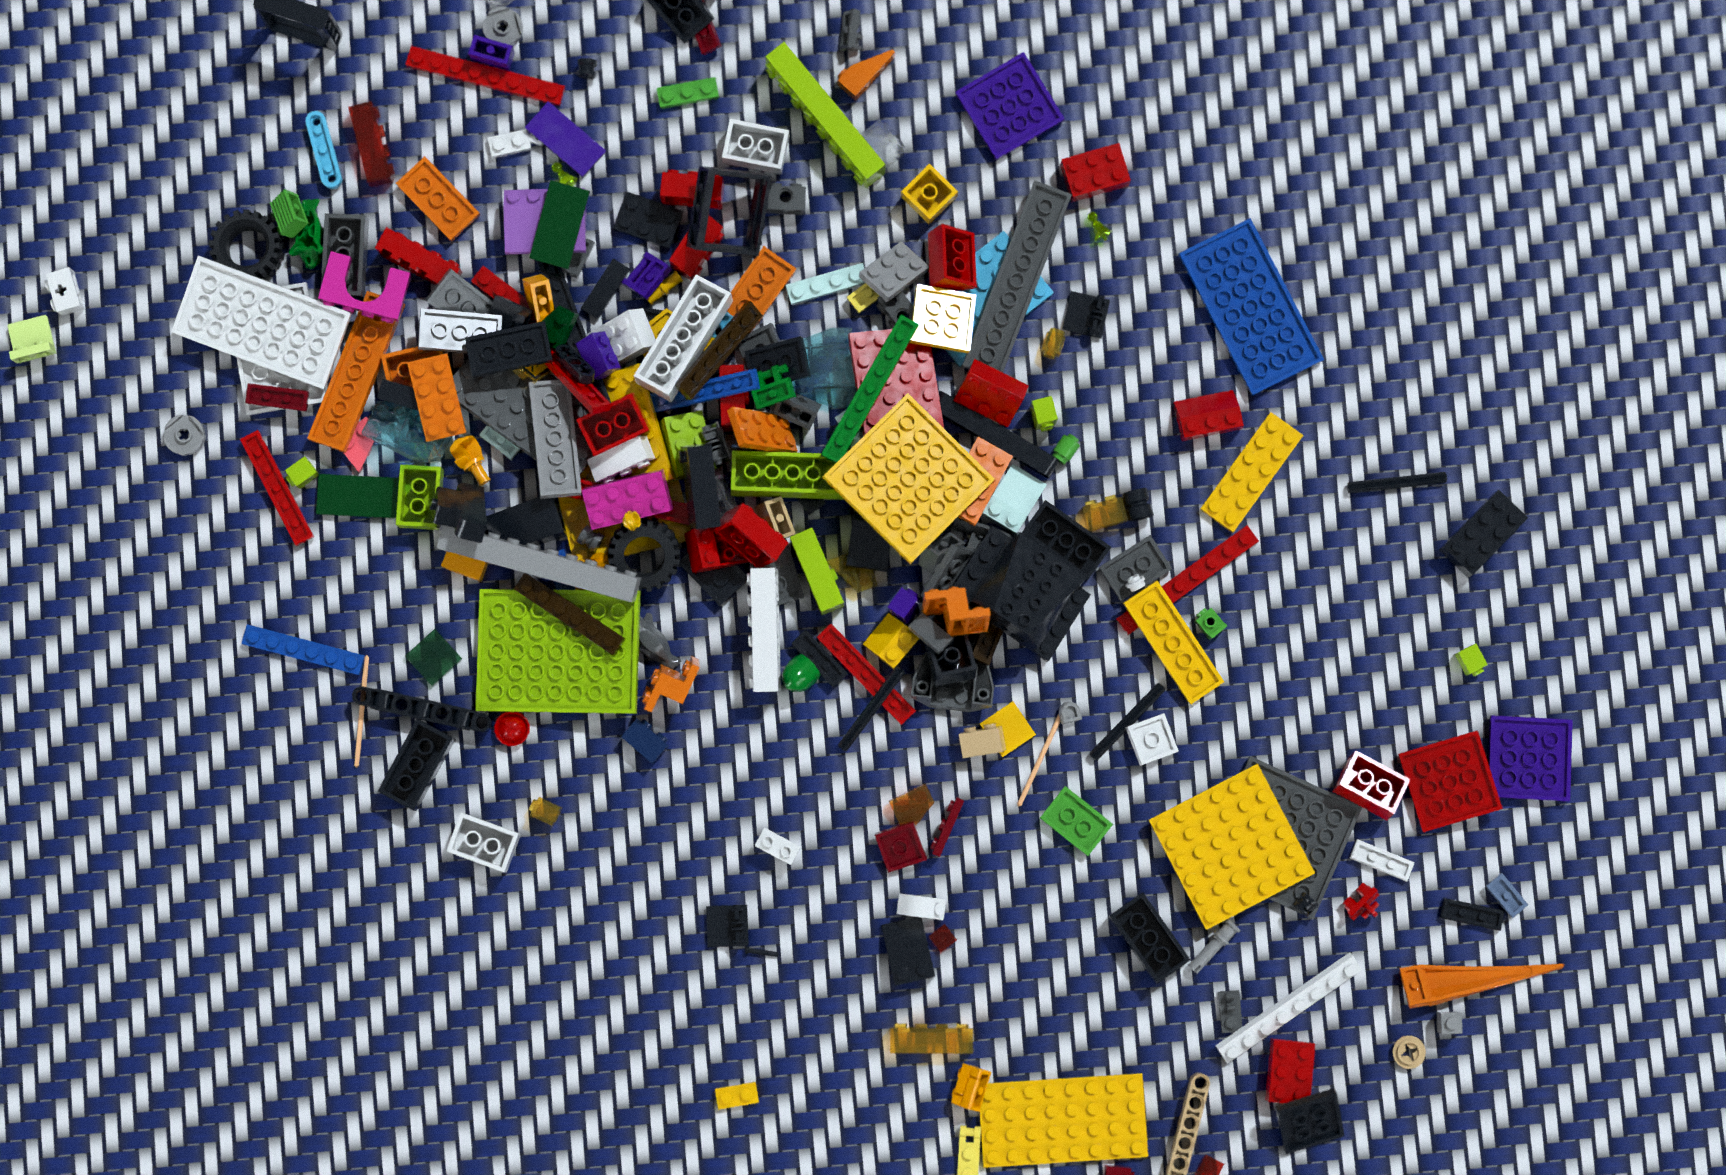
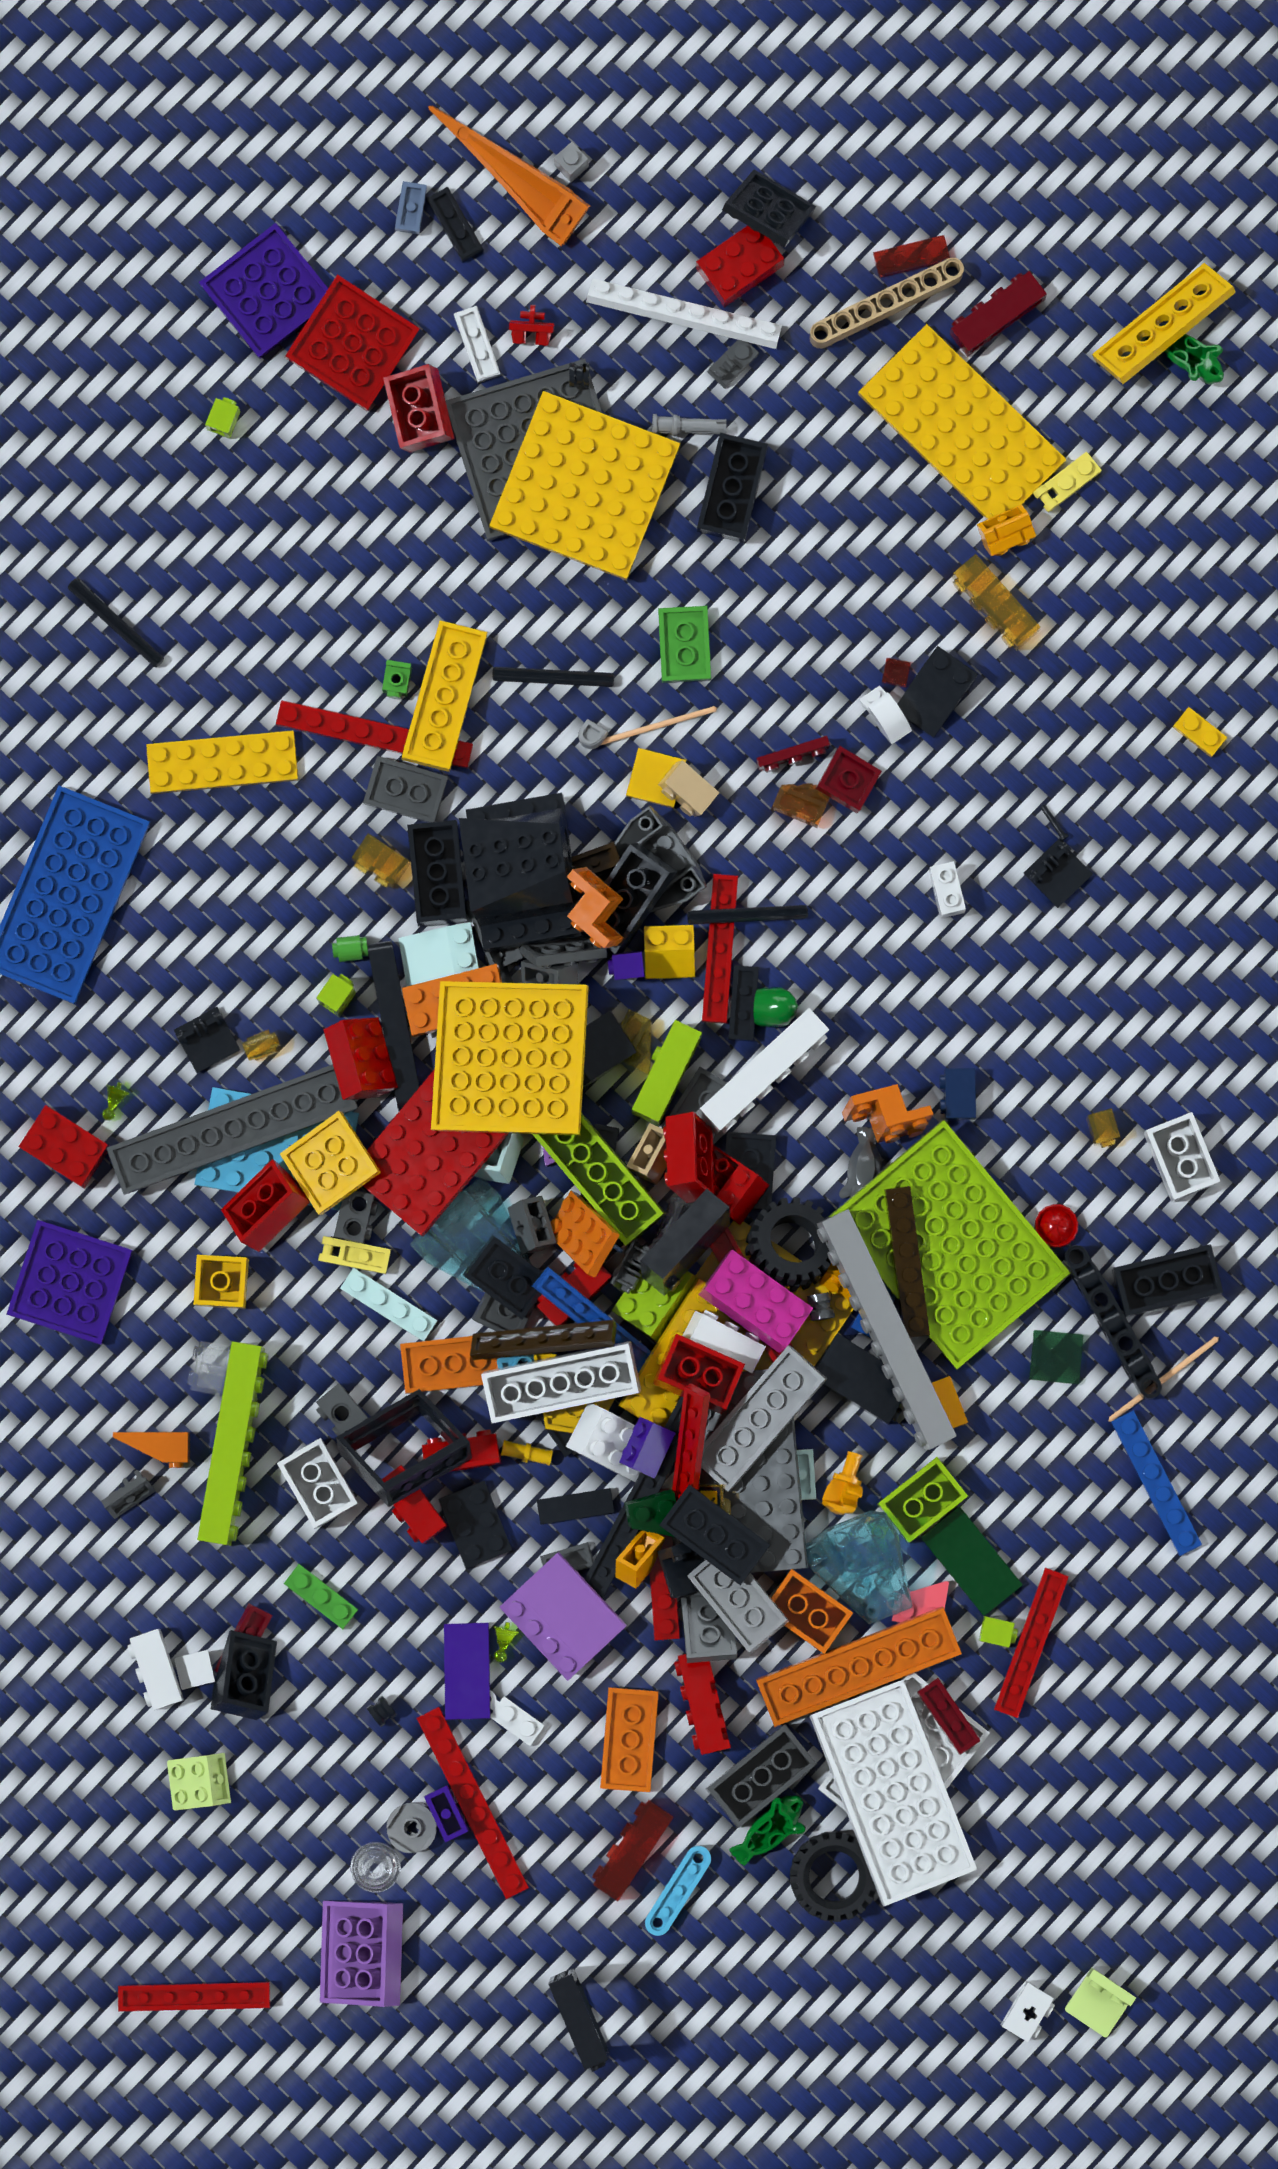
camera: 125 degrees left, 0 degrees up
light grey plate [164,415,206,456] -> none
bright green brick [270,189,309,239] -> none
dark pink arch [318,251,411,324] -> none
black tile [377,379,419,411] -> none
orange plate [407,353,466,442] -> none
black brick [429,483,487,543] -> none
dark green tile [529,180,590,269] -> none
black beam [555,345,595,384] -> none
dark purple plate [621,251,672,300] -> none
yellow plate [623,511,641,531] -> none
green plate [751,364,796,410] -> none
green plate [821,315,919,463] -> none
light grey plate [859,241,929,302] -> none
dark grey tile [908,613,953,654] -> none
black wheel [1122,488,1154,522] -> none
white plate [1126,574,1145,592] -> none
white plate [1126,713,1179,766] -> none
red slope [1173,390,1244,441] -> none
tan gear [1392,1035,1426,1069] -> none
black brick [1439,490,1528,578] -> none

